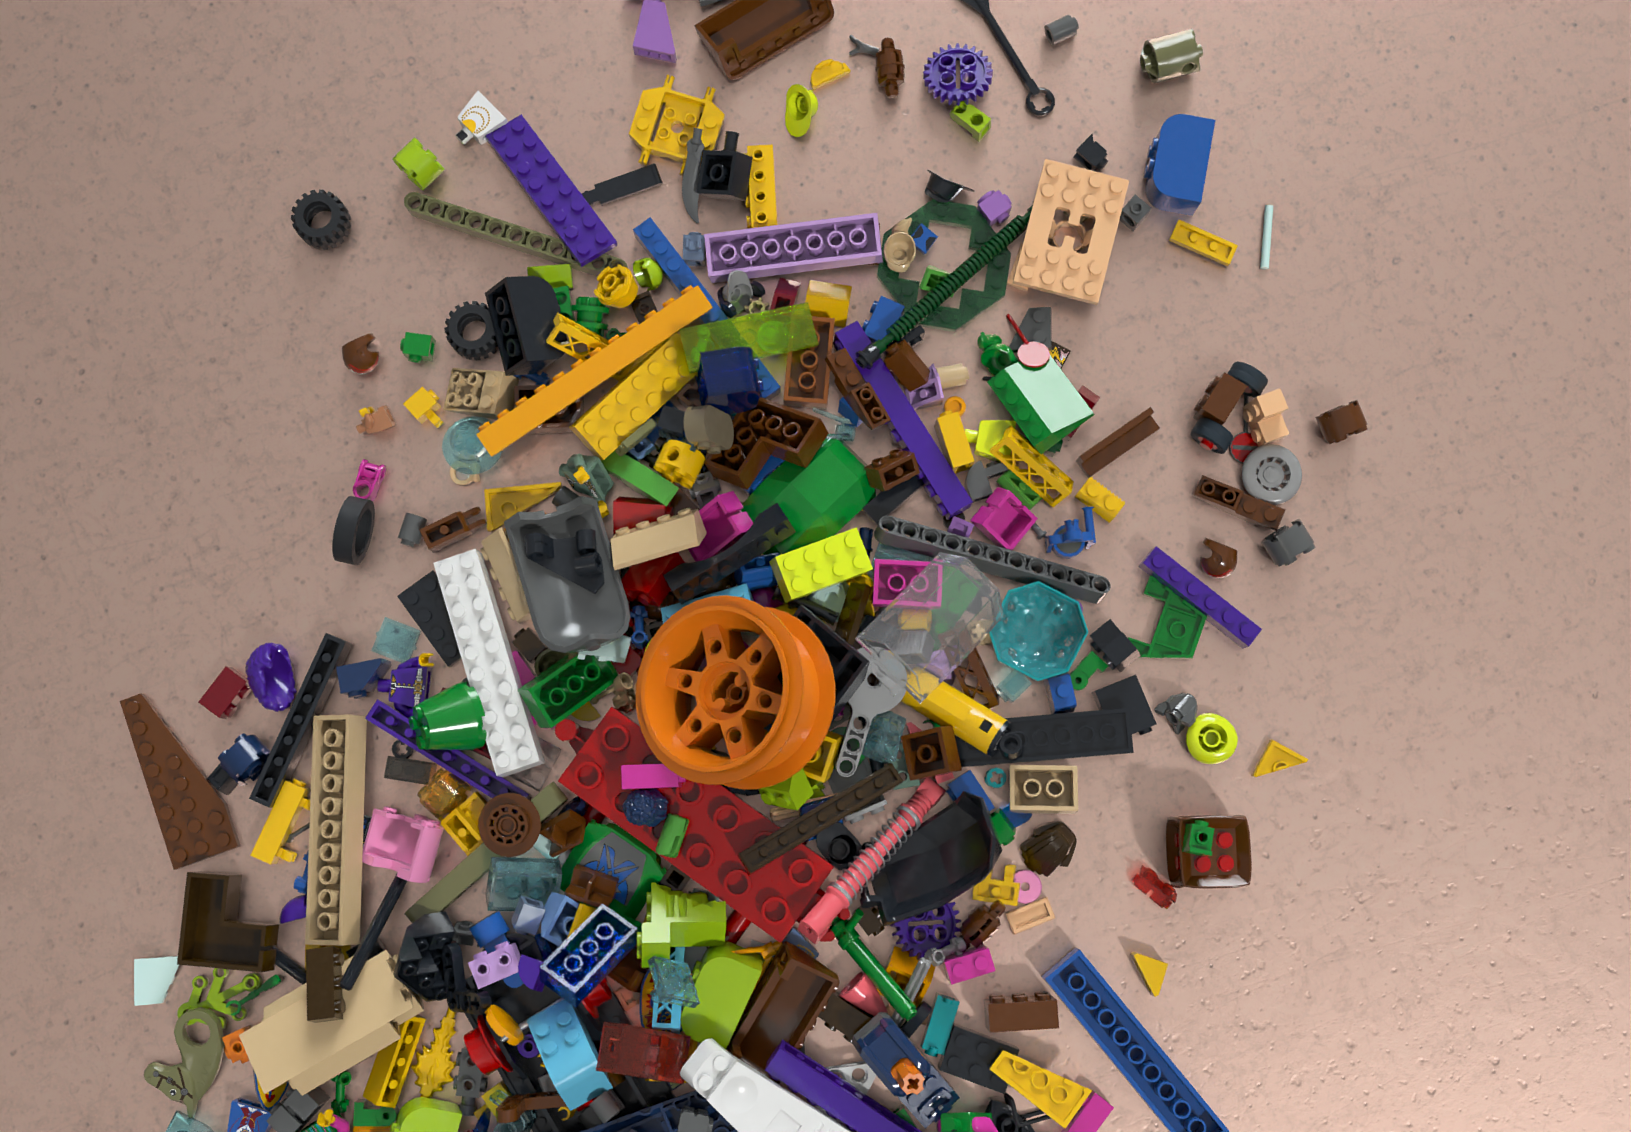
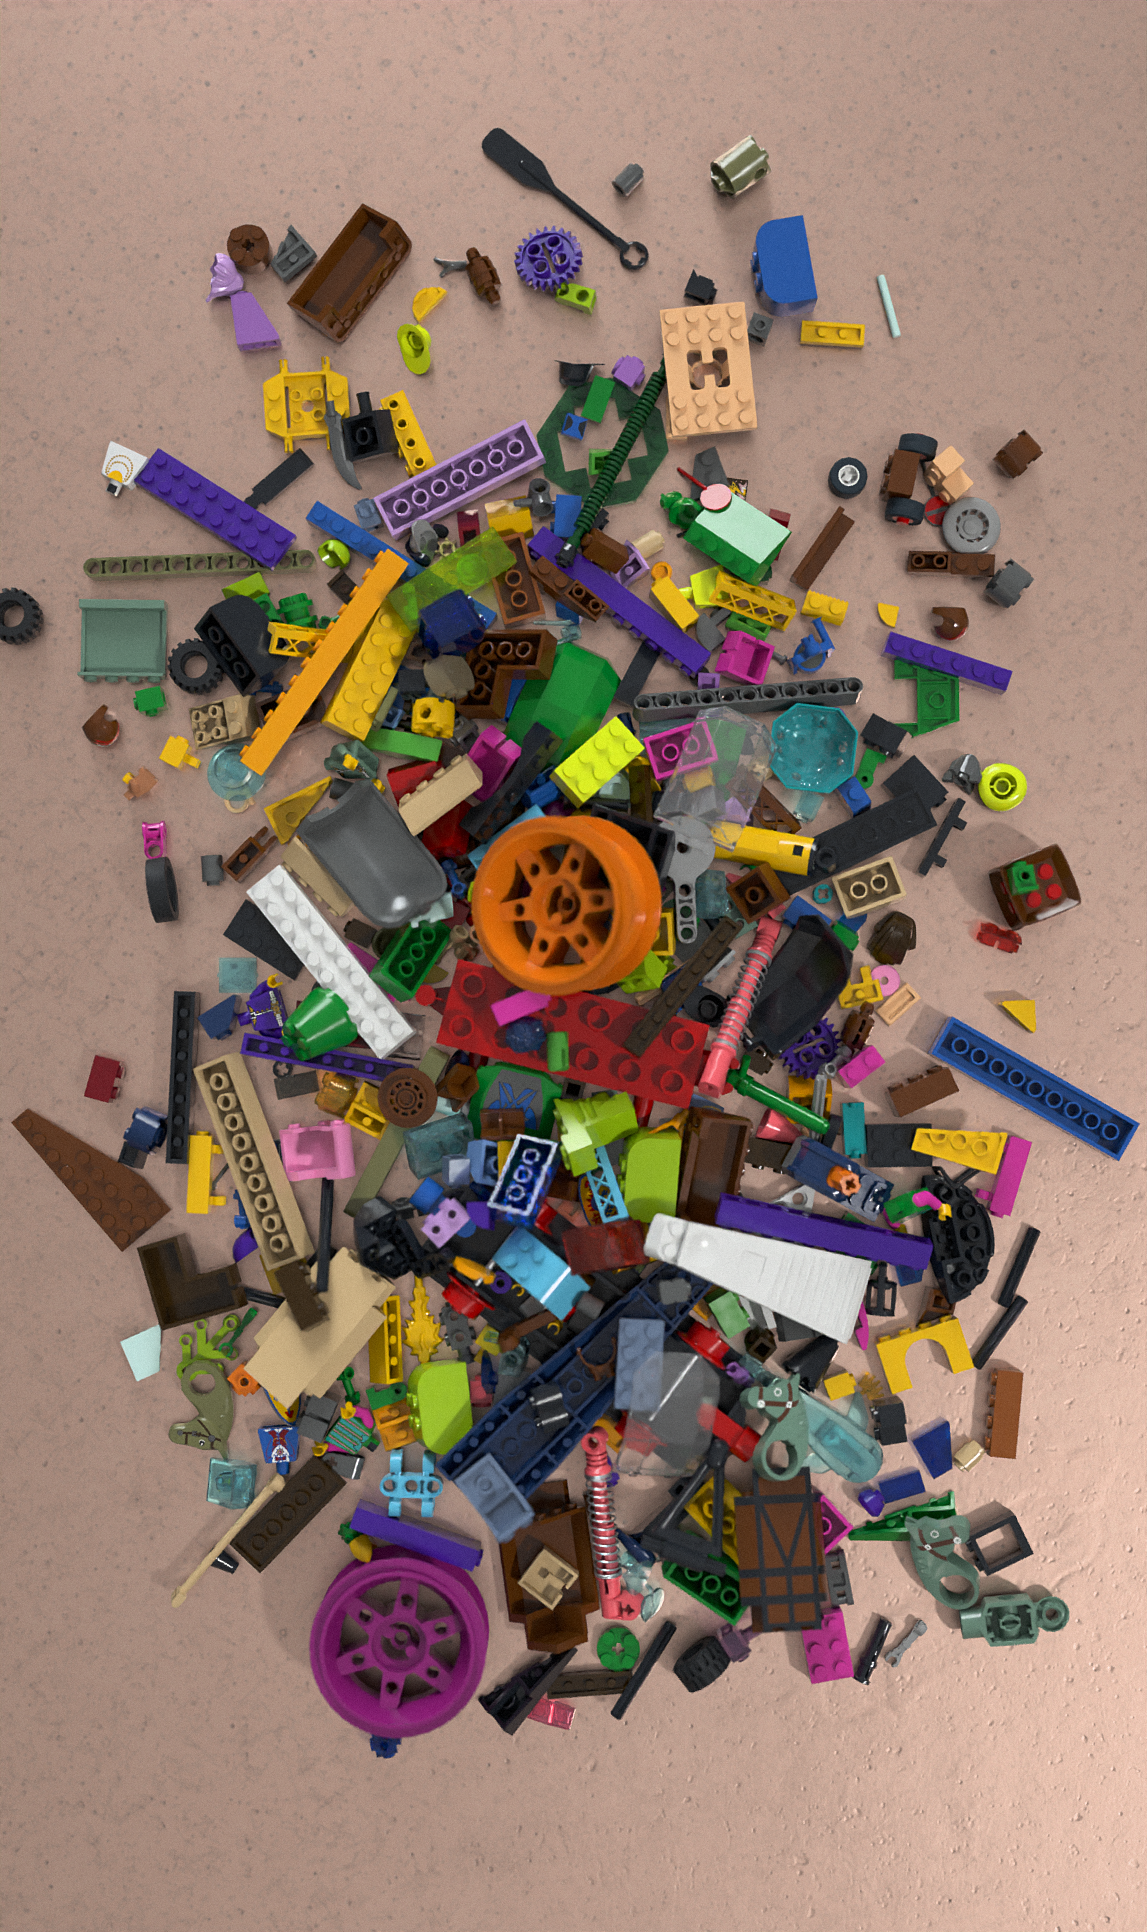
camera: 20 degrees left, 5 degrees up
dark purple hair [245,643,297,712] -> none
lime brick [392,137,445,190] -> none
black panel [525,529,605,594] -> none
yellow cone [594,264,638,308] -> none
clear light blue plate [648,956,700,1008] -> none
reddish brown brick [864,448,920,491] -> none
tan hair [884,218,916,272] -> none
yellow tile [1251,739,1308,777] -> none
none -> sand green panel [77,599,168,683]
none -> dark grey piece [513,478,553,517]
none -> green tile [581,375,615,424]
none -> black wheel [828,457,868,499]
none -> yellow tile [877,603,899,629]
none -> black hinge [915,797,967,878]

